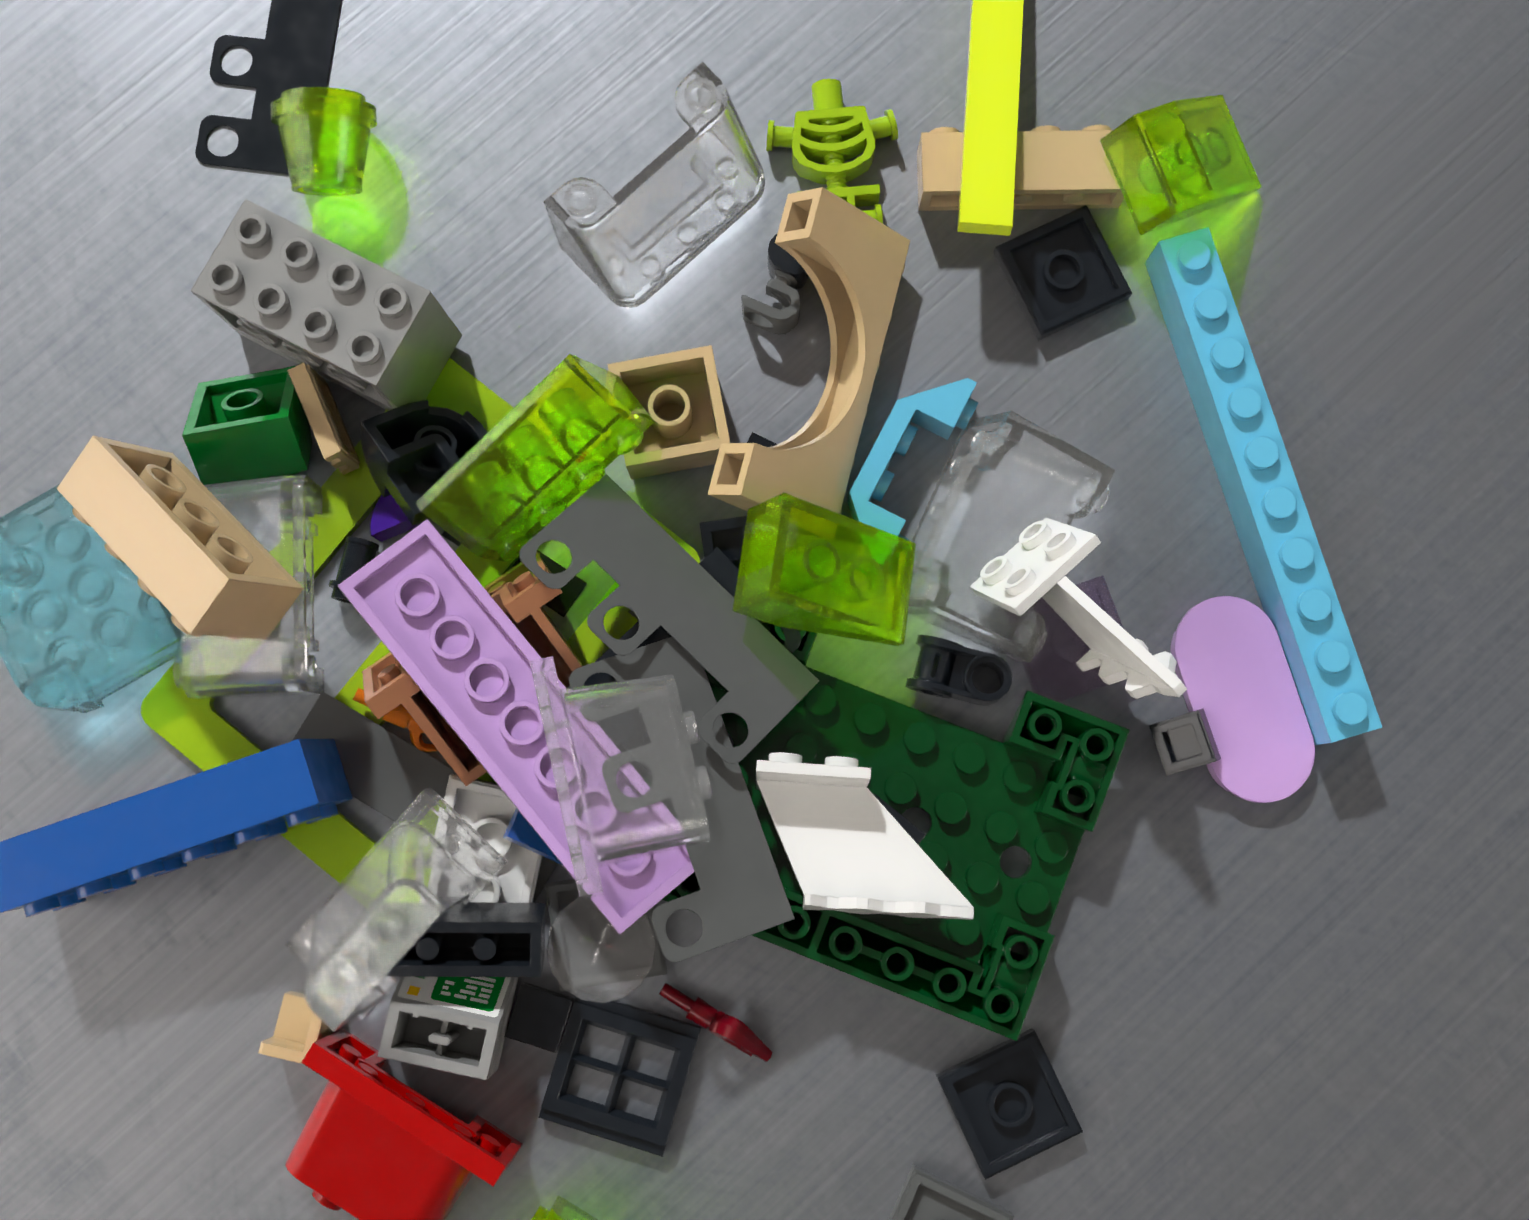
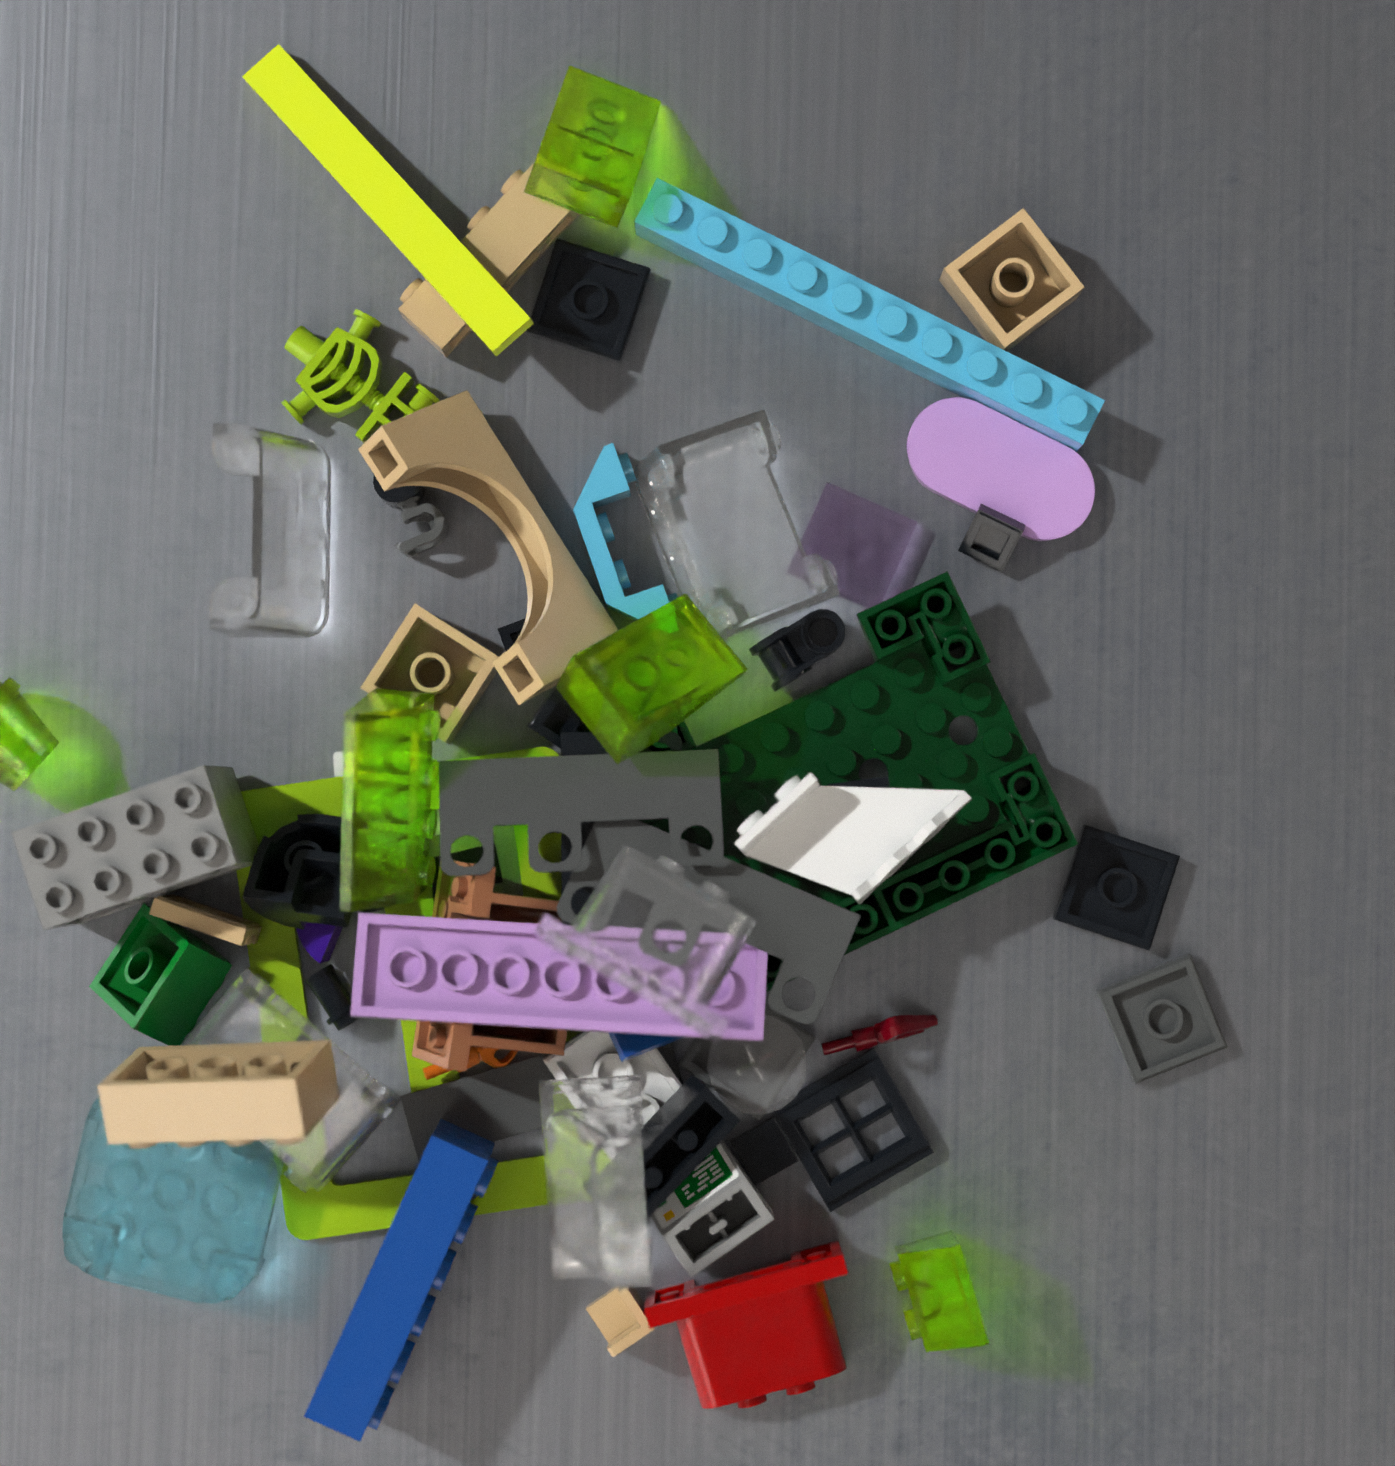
camera: 45 degrees left, 5 degrees up
white piece [970,517,1187,699] -> none
none -> tan brick [939,208,1085,352]

